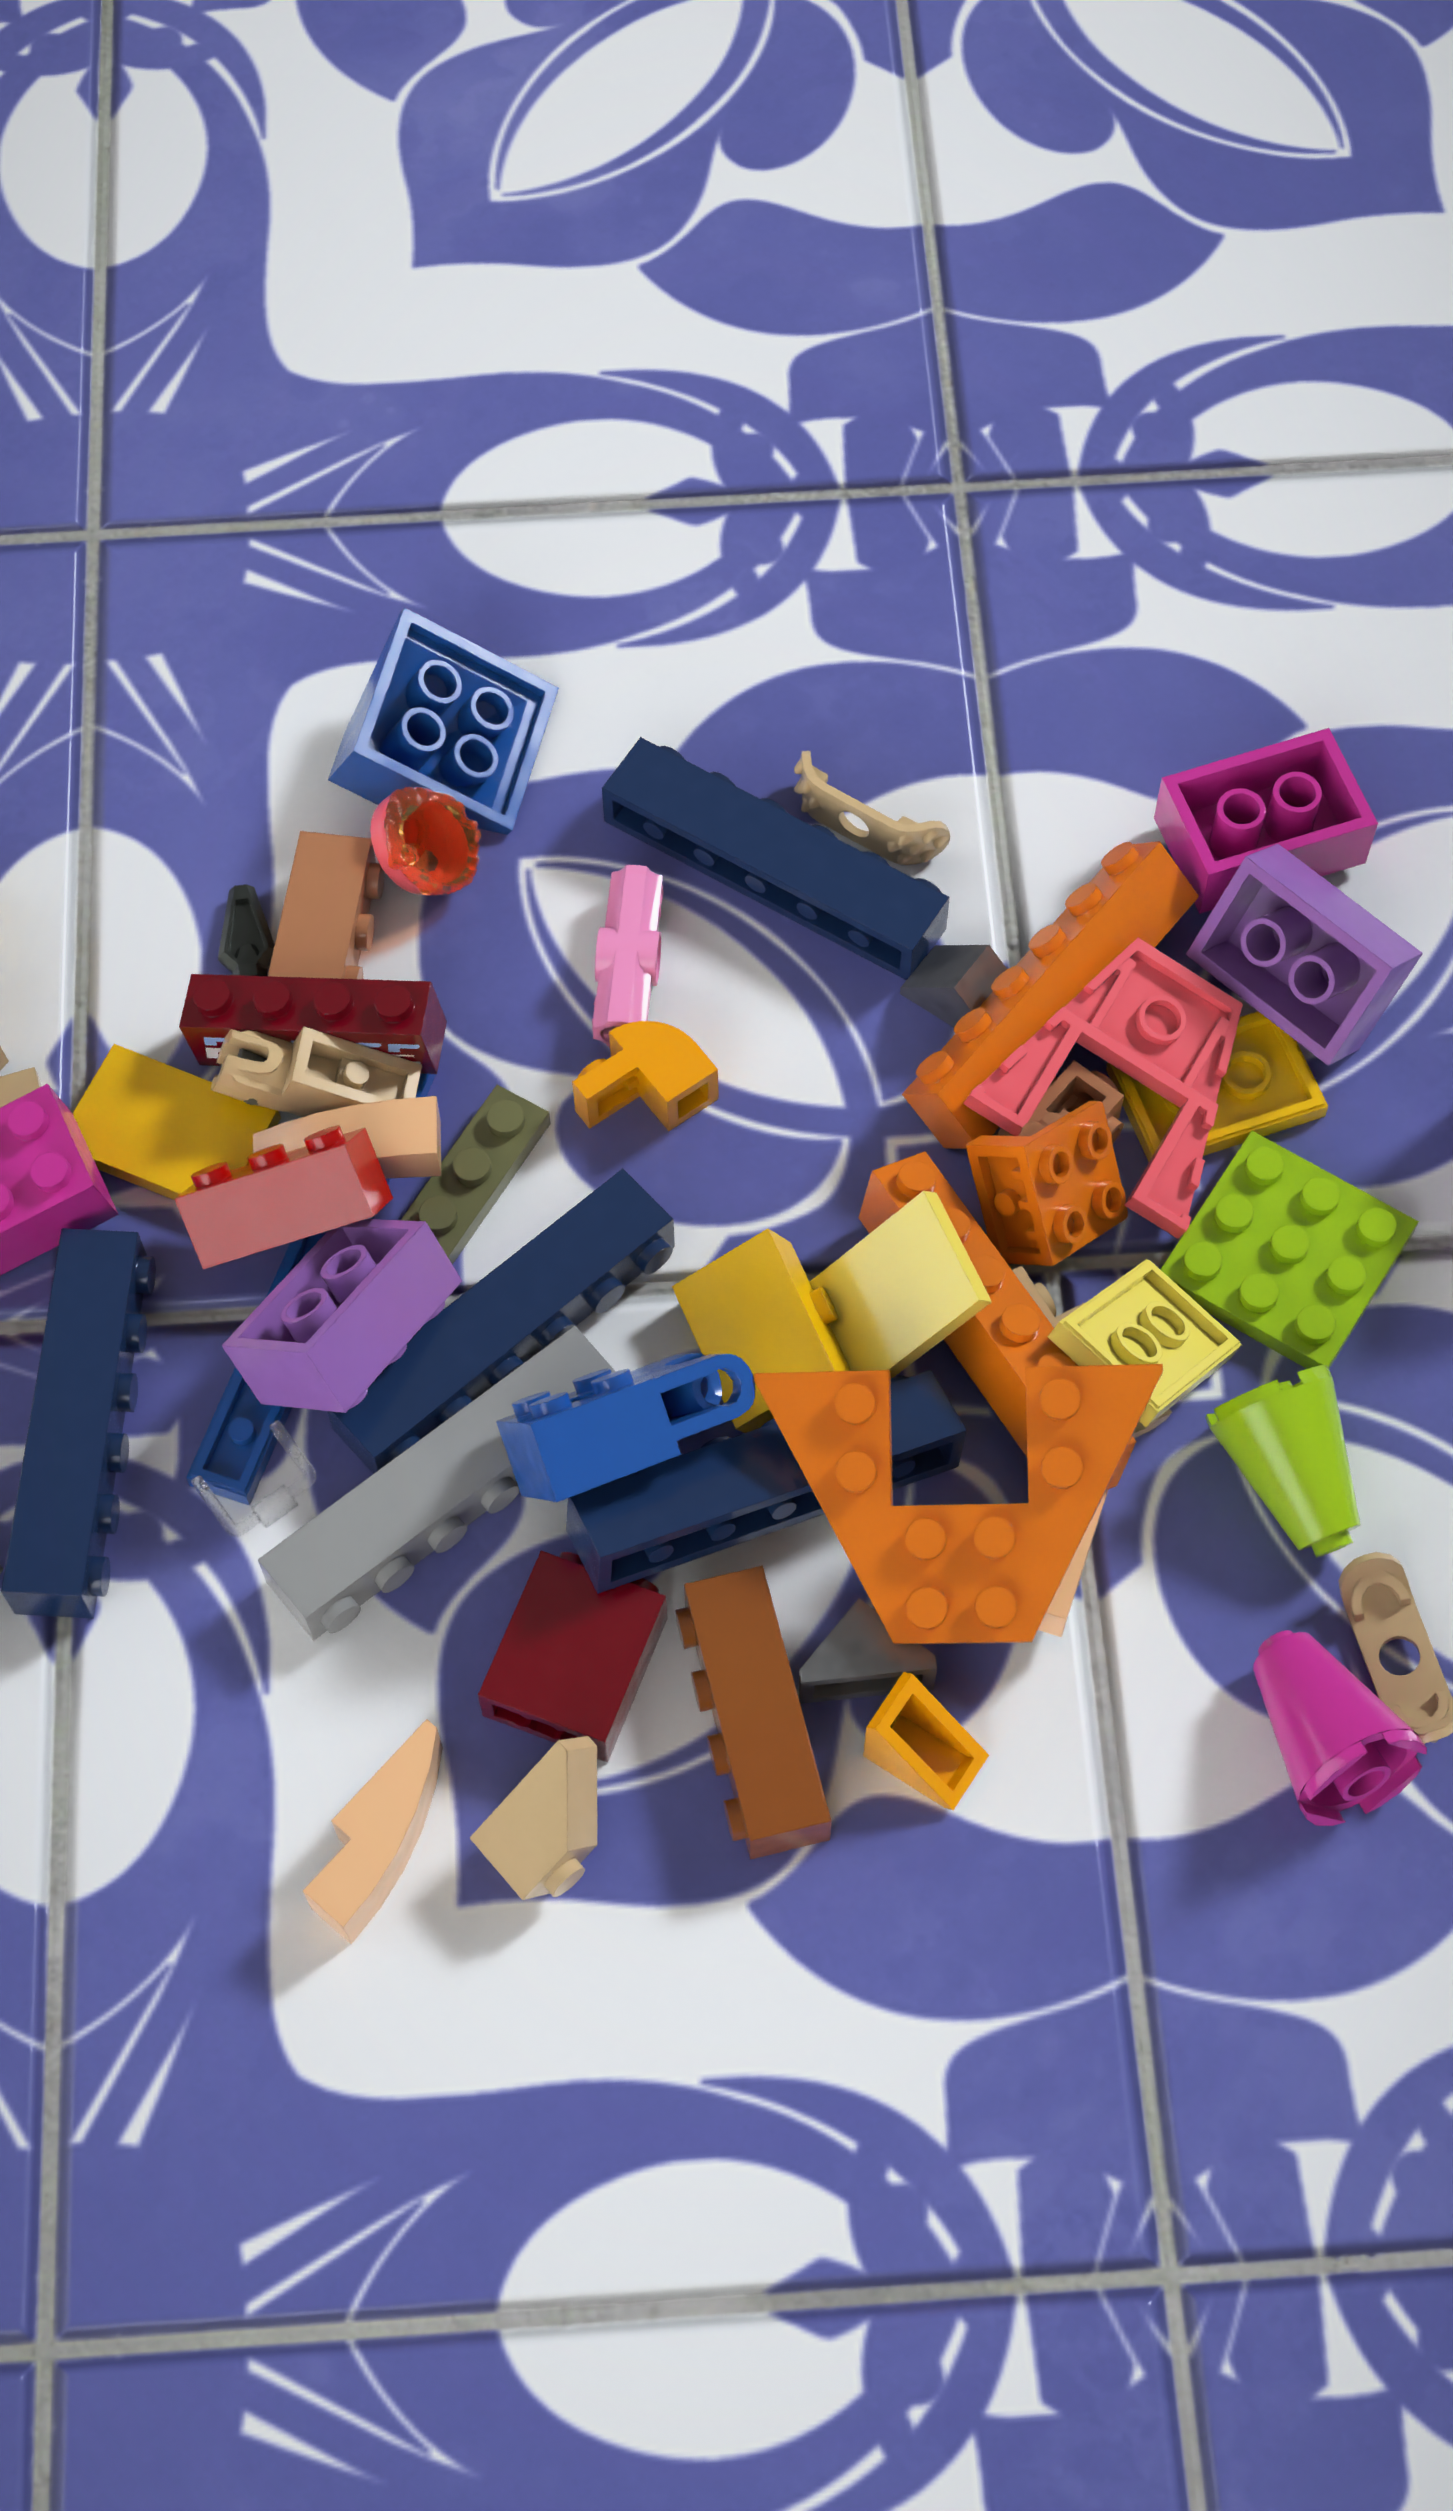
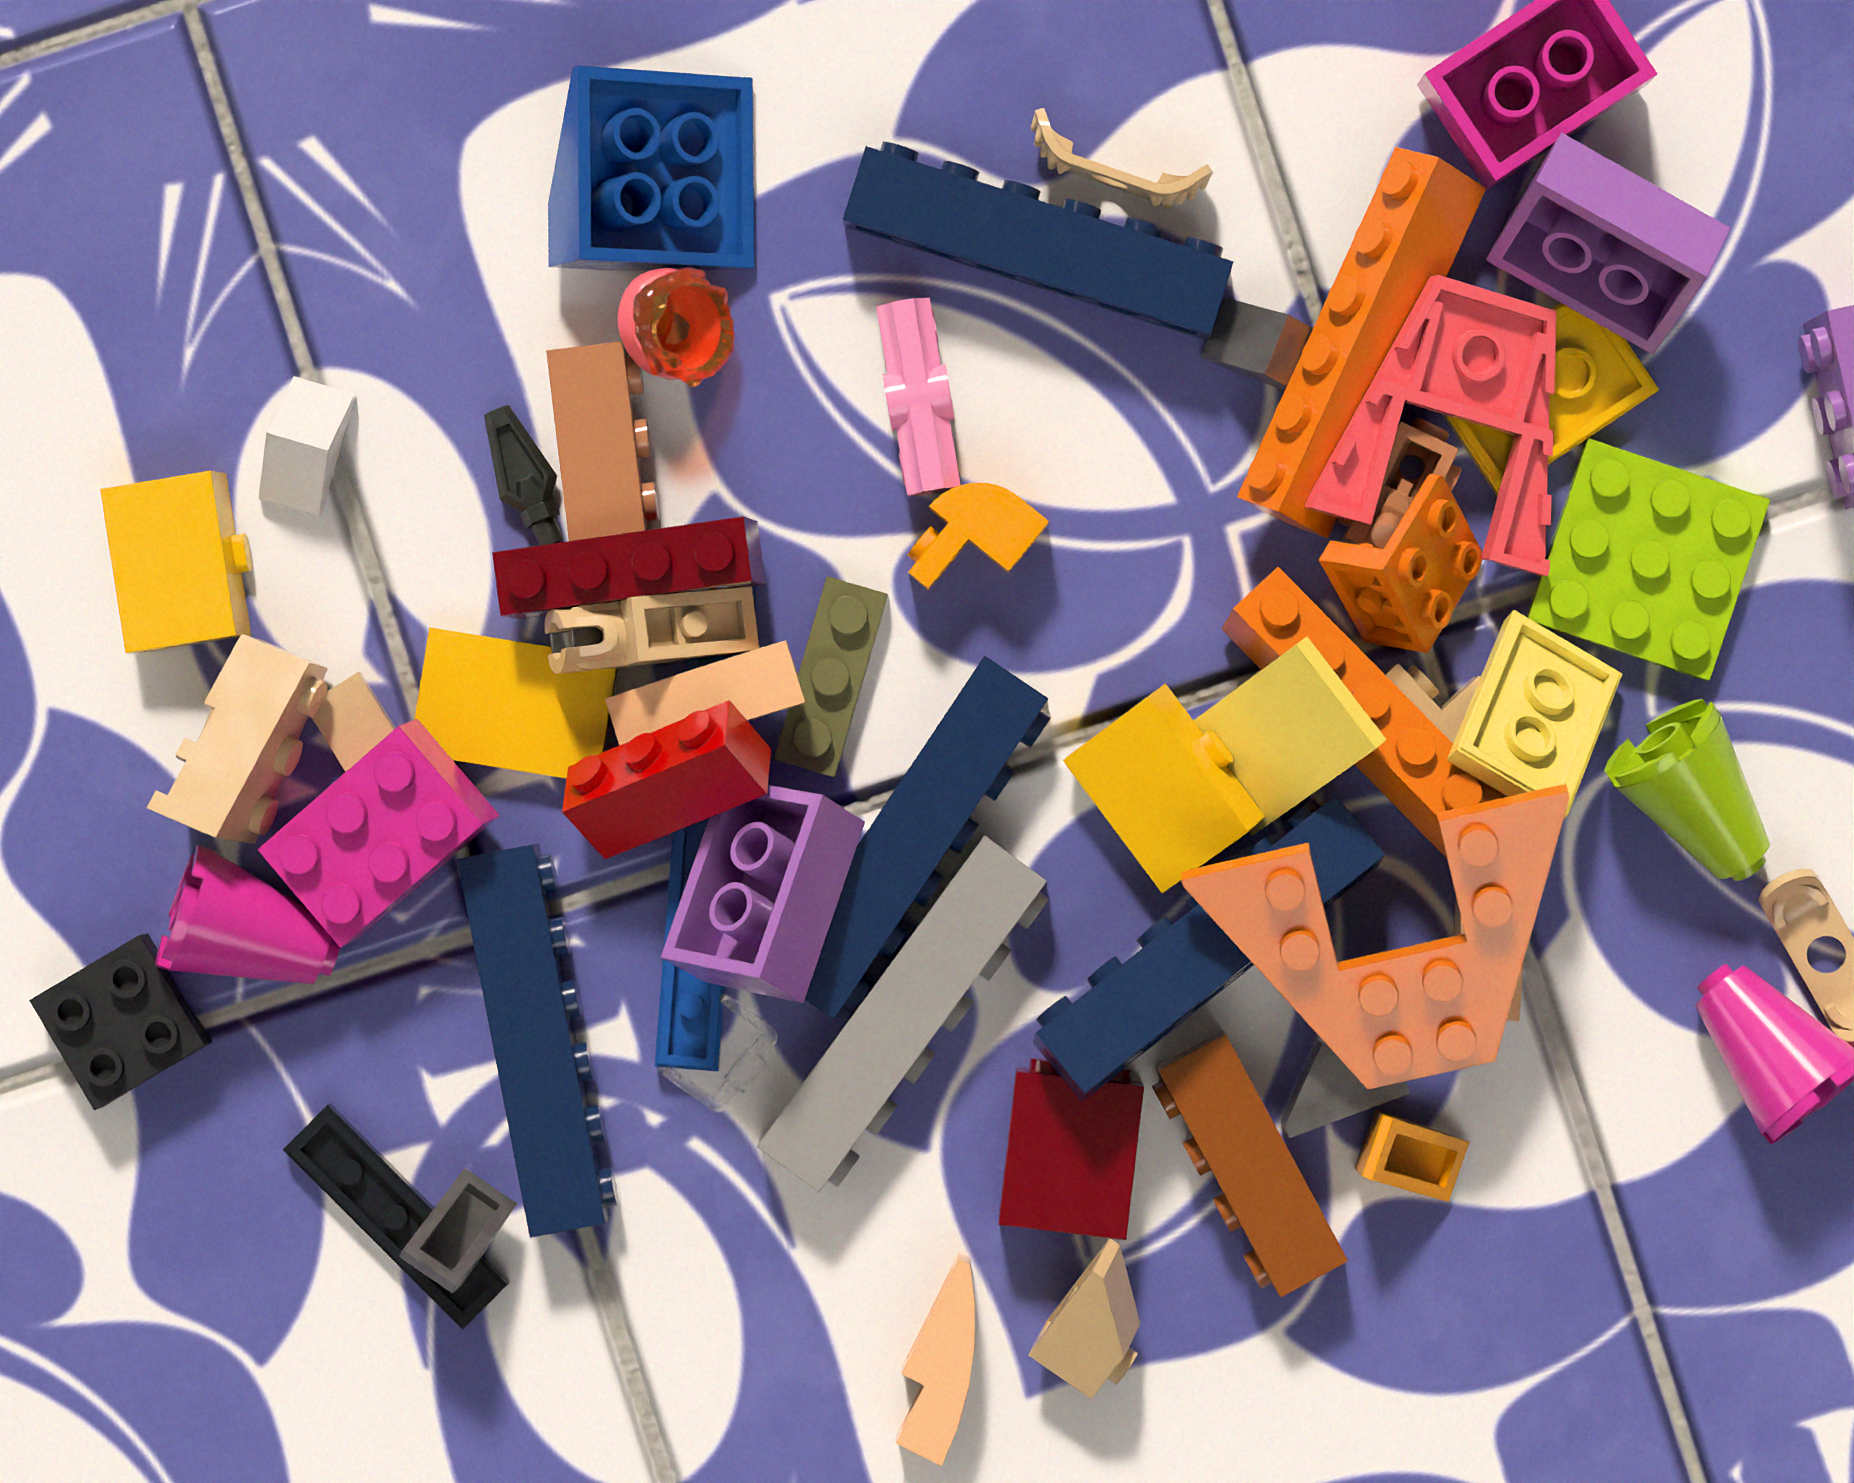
camera: 15 degrees left, 25 degrees up
blue brick [496,1353,755,1502] -> none
none -> white slope [258,377,356,517]

